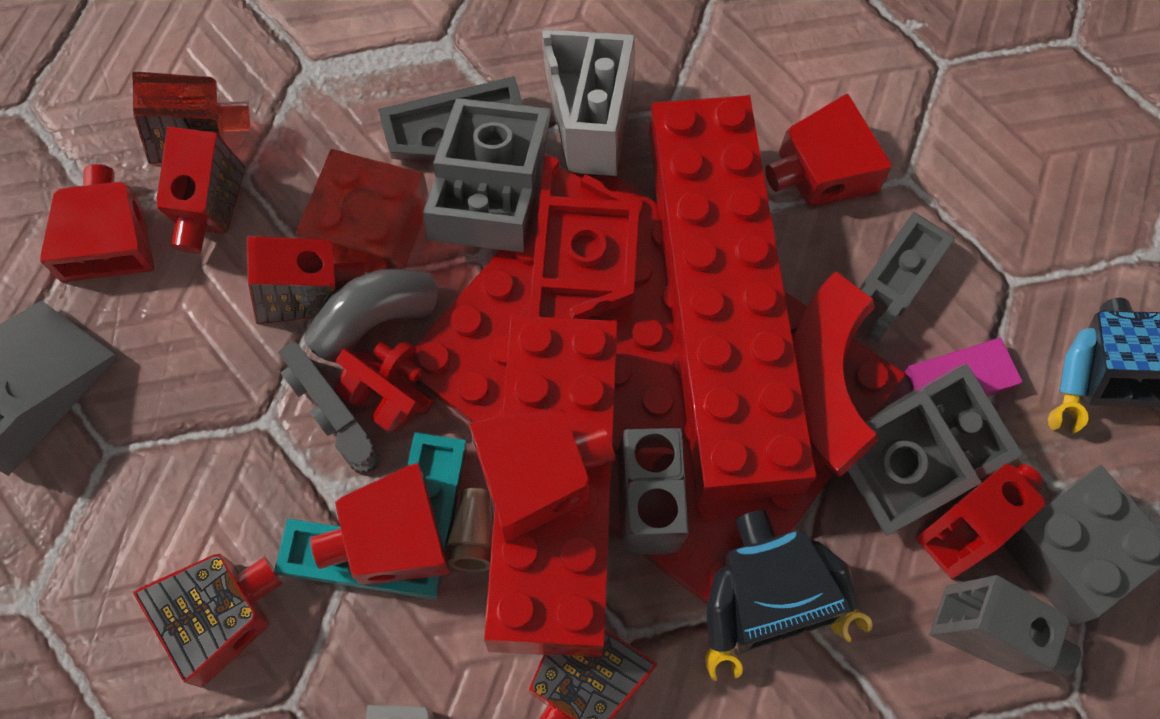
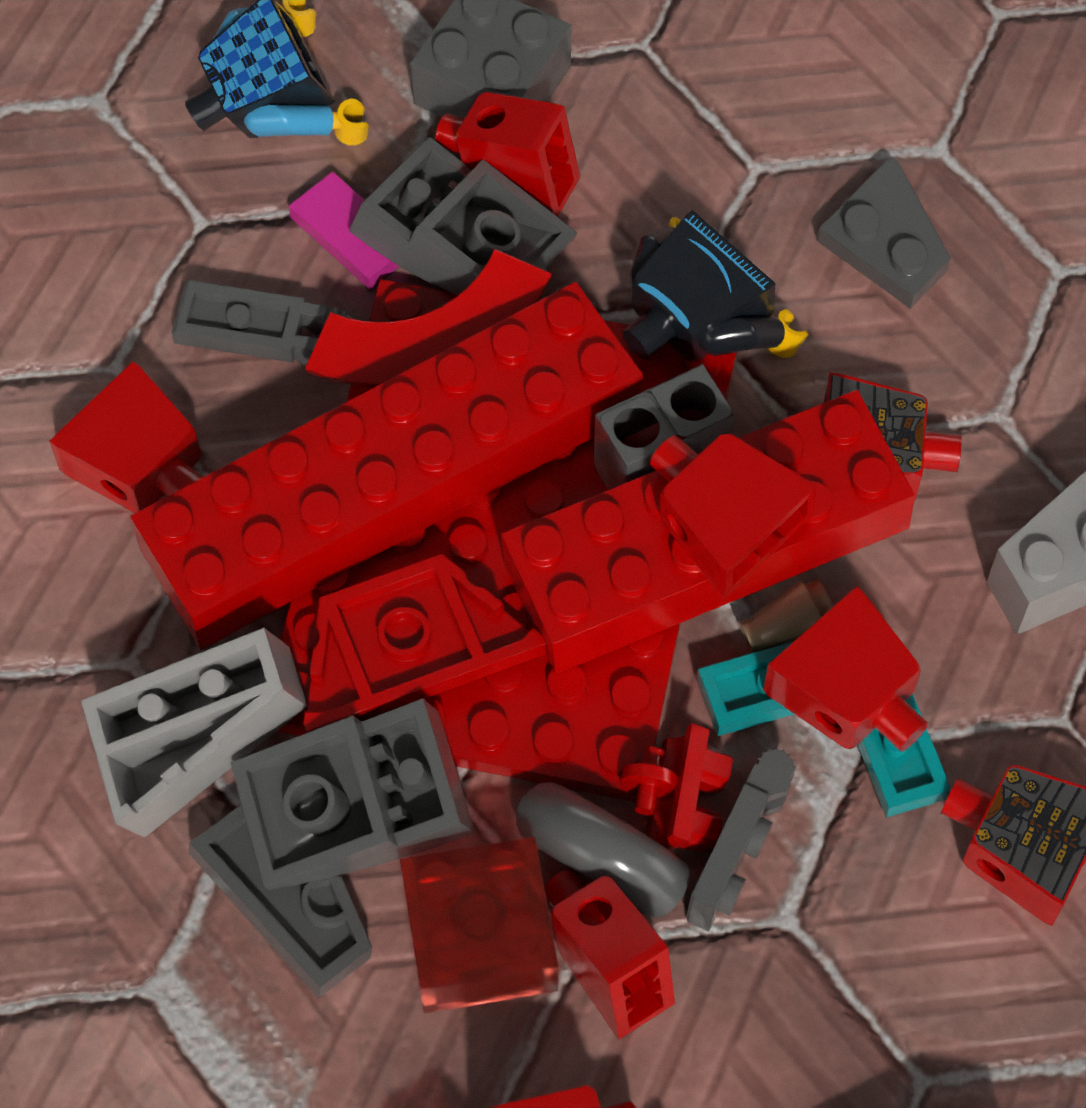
camera: 115 degrees left, 5 degrees down
dark grey torso [929,575,1081,677] -> none

